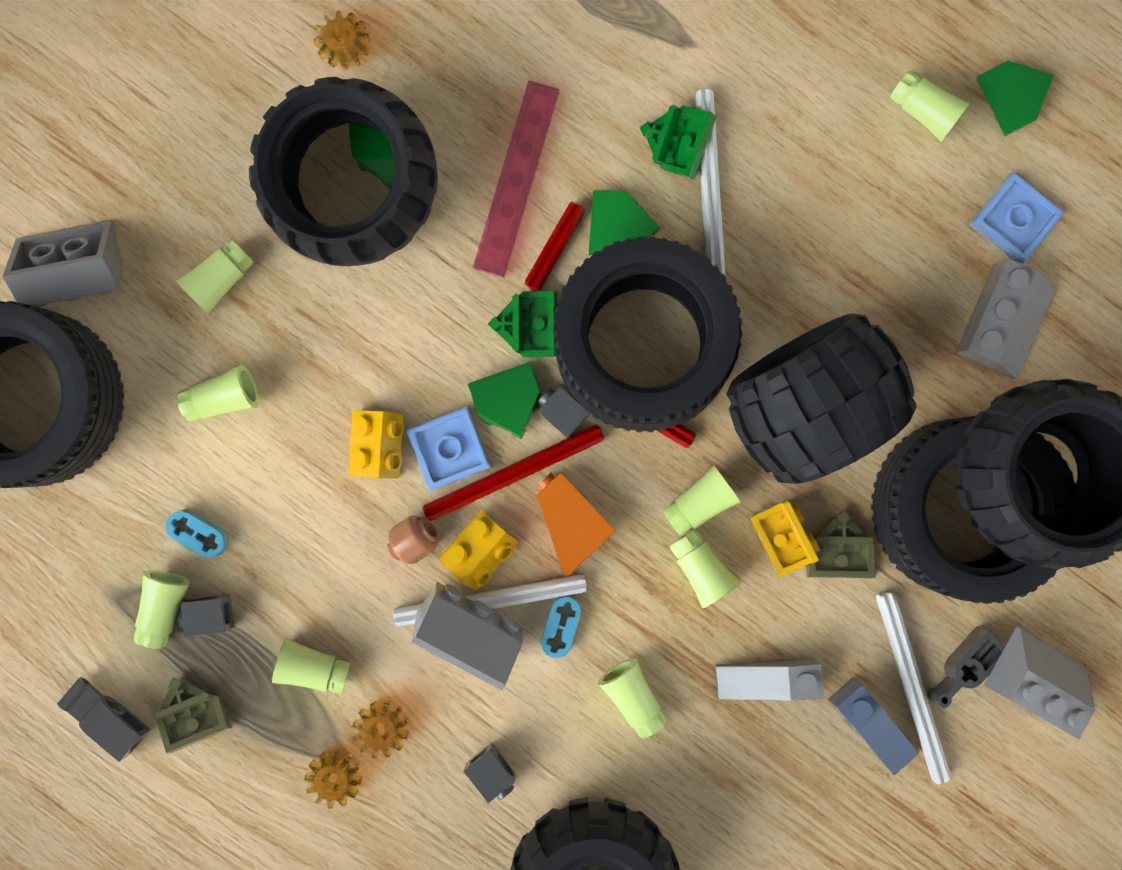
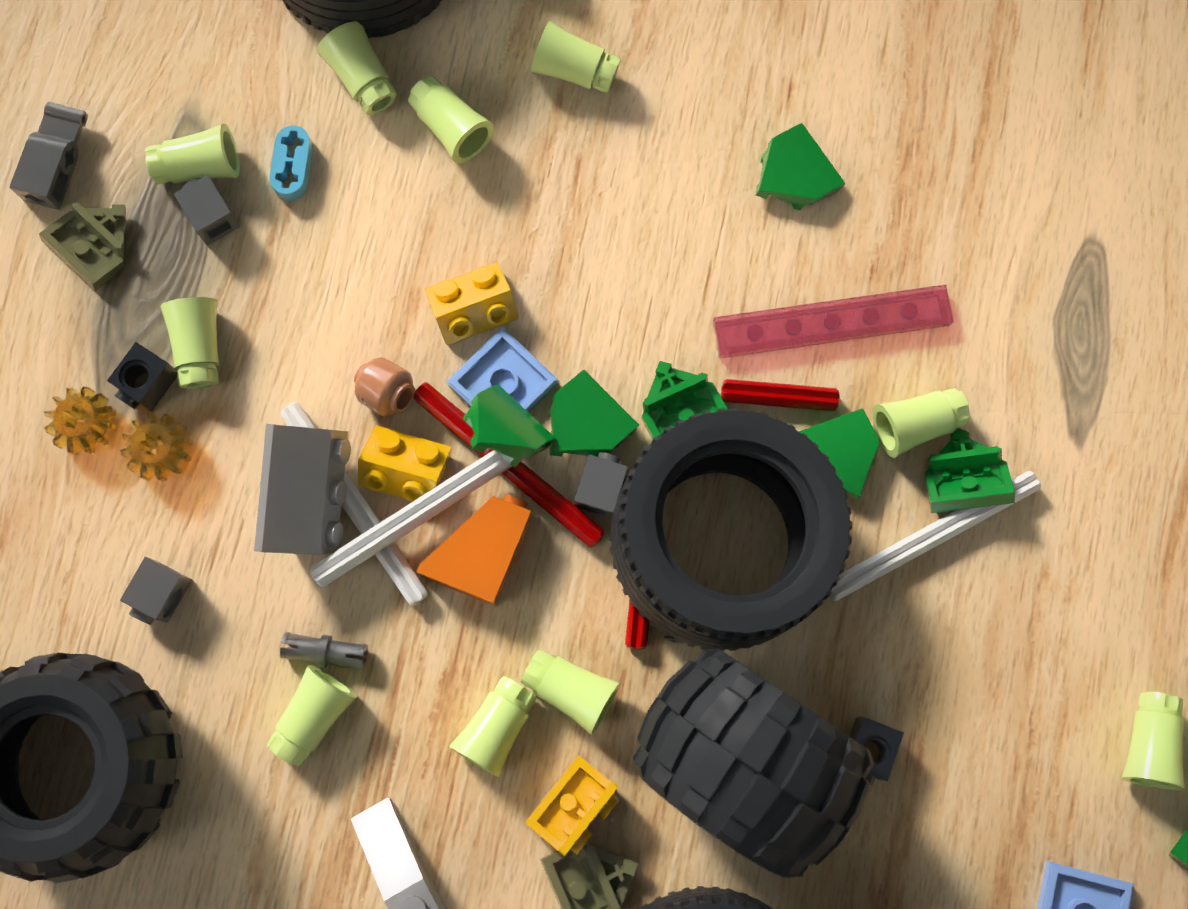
camera: 65 degrees right, 10 degrees down
black tyre [249,76,438,267] -> none
clear yellow gear [313,10,371,70] -> none
medium azure beam [541,595,581,658] -> none
none -> black brick [107,342,178,411]
none -> flat silver pin [280,632,368,671]
none -> white axle [310,450,526,587]
none -> yellowish green plant [317,21,397,115]
none -> green slope [463,384,555,467]
none -> black brick [849,717,904,786]
none -> yellowish green plant [872,388,971,458]

